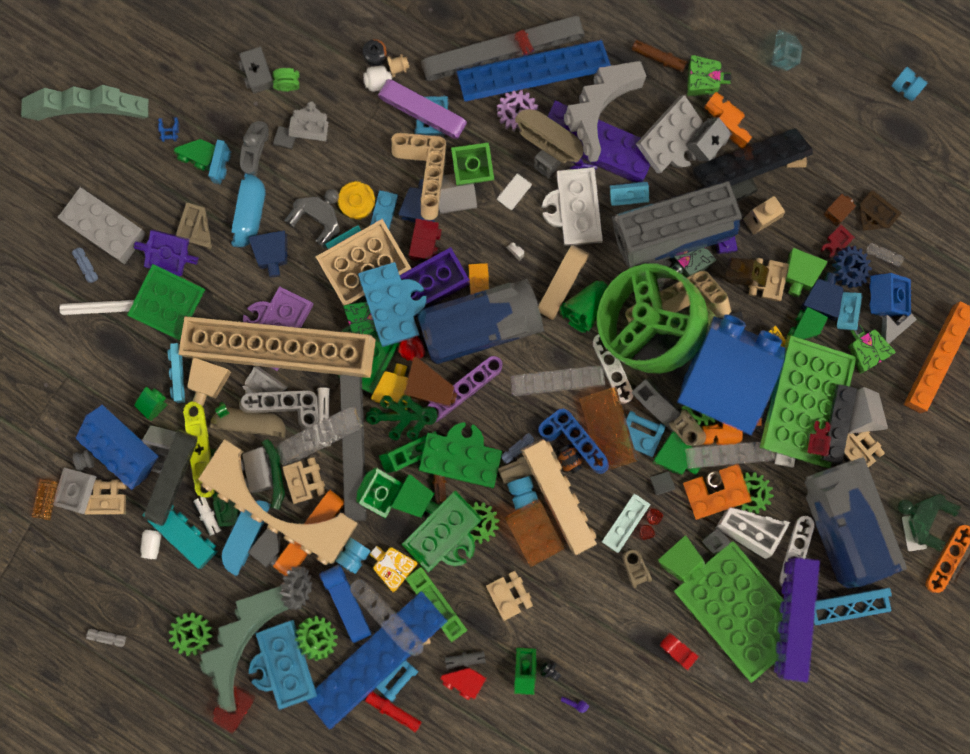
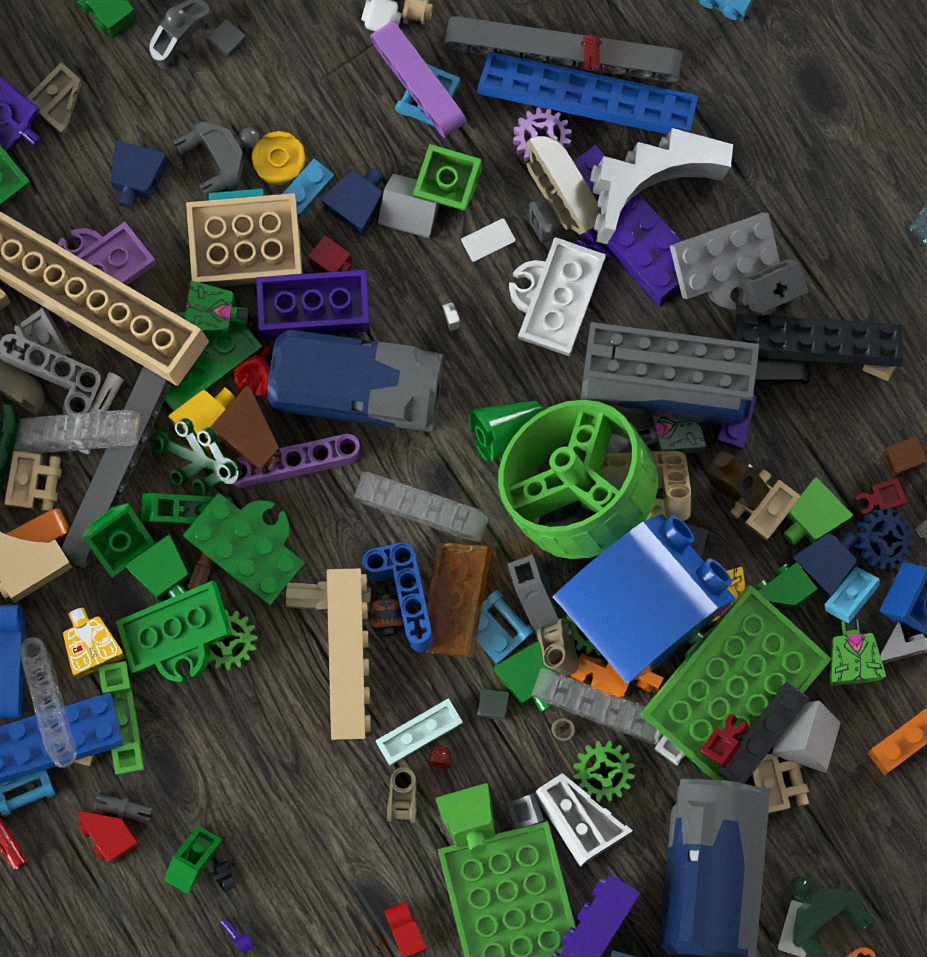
camera: 30 degrees right, 5 degrees down
dark azure plate [208,140,231,185] -> none
dark azure brick [231,173,265,247] -> none
light grey slope [289,101,328,141] -> none
dark azure wheel [335,537,371,574] -> none
dark azure plate [358,262,426,347] -> none
tan beam [392,133,446,220] -> none
dark red brick [413,218,442,244] -> none
light orange plate [469,263,489,294] -> none
tan plate [486,571,533,621] -> none
sand blue axle [501,433,534,464] -> none
clear orange plate [504,499,565,567] -> none
dark azure wheel [507,476,539,510] -> none
tan beam [538,245,589,320] -> none
white beam [593,334,633,404] -> none
medium azure plate [610,182,649,206] -> none
reddish brown pin [632,39,688,73] -> none
clear red hinge [646,508,664,525] -> none
orange plate [683,464,752,520] -> none
bright green torso [687,55,731,96] -> none
orange plate [704,92,752,148] -> none
tan torso [743,196,785,235] -> none
white beam [779,516,814,586] -> none

